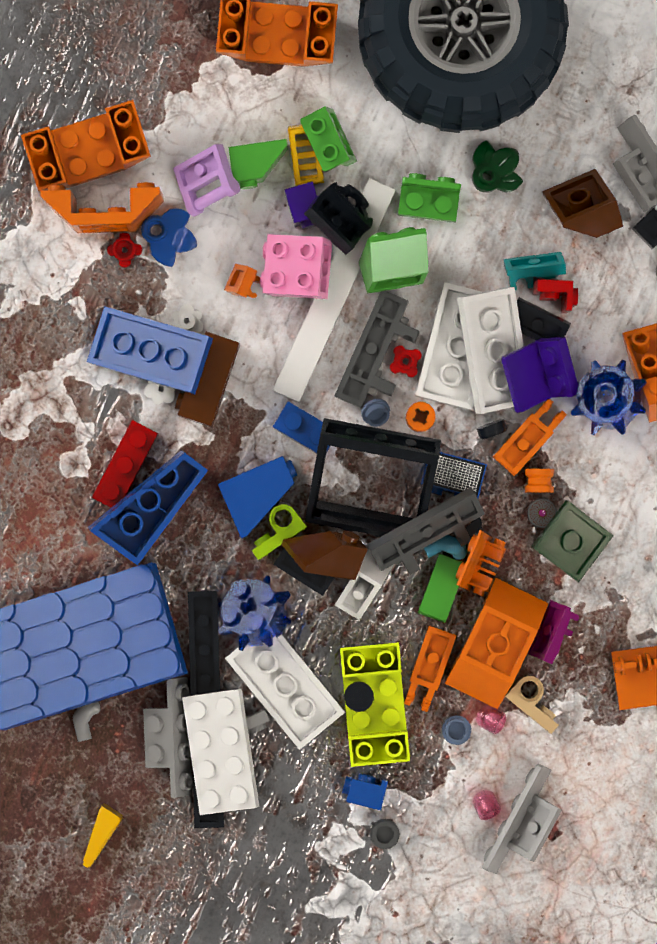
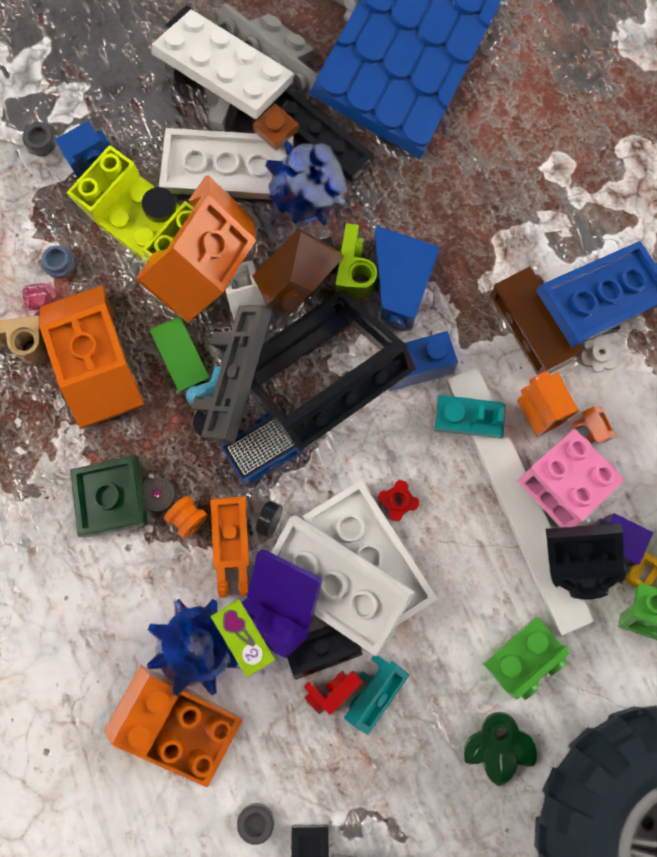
camera: 135 degrees right, 10 degrees down
blue wedge [88,450,208,566] -> none
red plate [91,420,159,508] -> none
dark grey hinge [334,291,419,409] -> none
slope [358,227,429,294] -> none
sand blue plate [361,399,390,427] -> none
orange hinge [404,626,457,712] -> none
orange wheel [406,402,436,432] -> none
orange hinge [456,530,506,597] -> none
magenta plate [528,600,579,664] -> none
reddish brown slope [542,169,623,238] -> none
none -> orange slope [135,175,256,322]
none -> lime sticker [211,599,275,677]
none -> dark orange plate [253,103,299,151]
none -> teal plate [434,395,506,439]
none -> orange brick [517,371,579,437]

